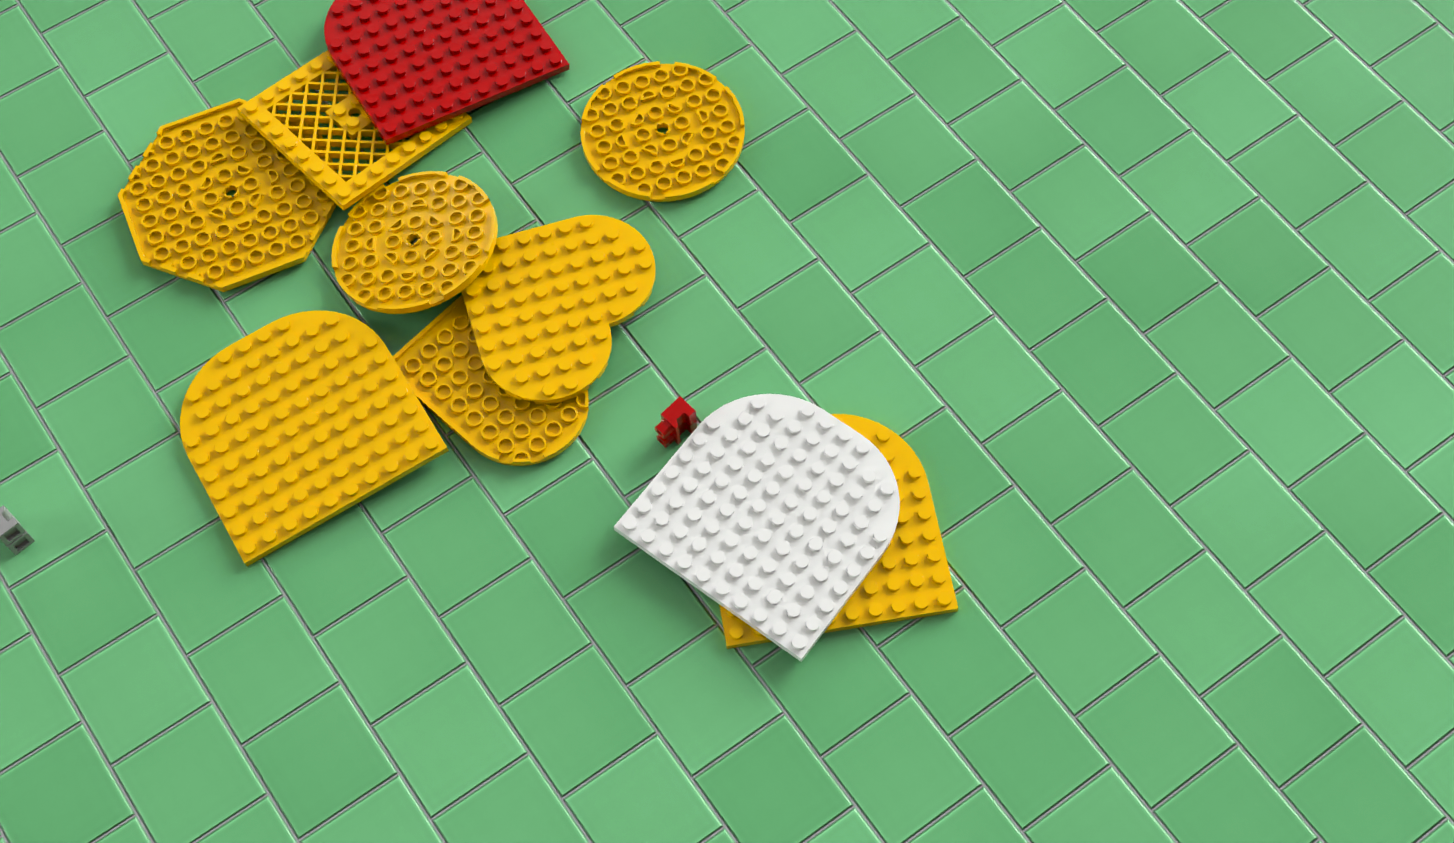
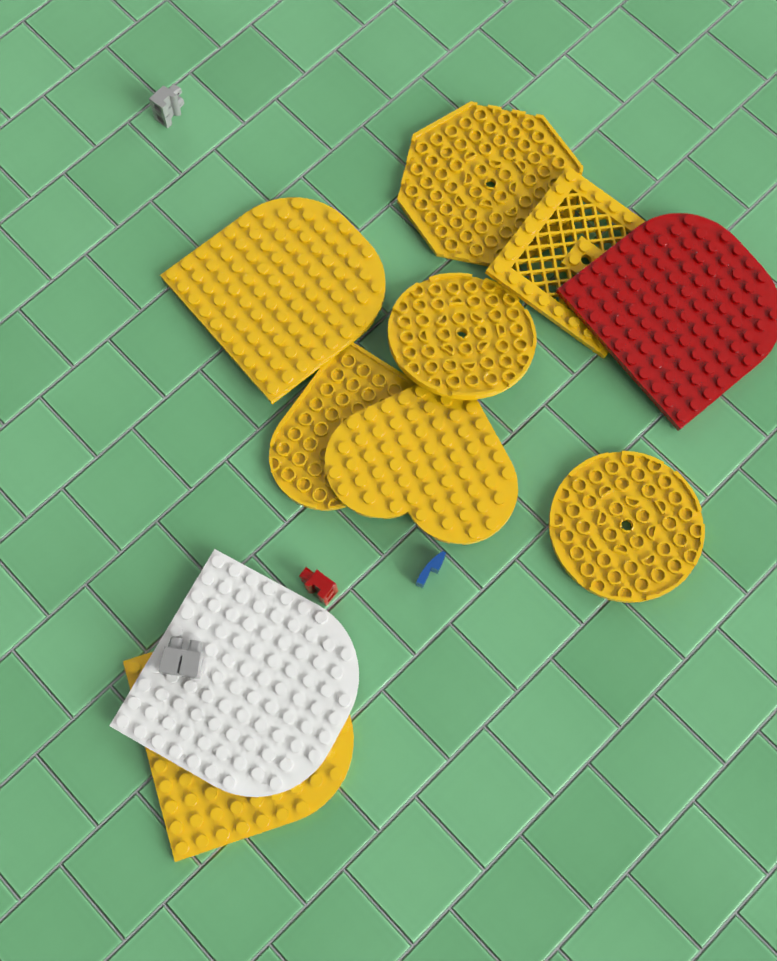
camera: 80 degrees right, 10 degrees up
none -> light grey hips [158,637,204,679]
none -> blue slope [416,551,446,588]

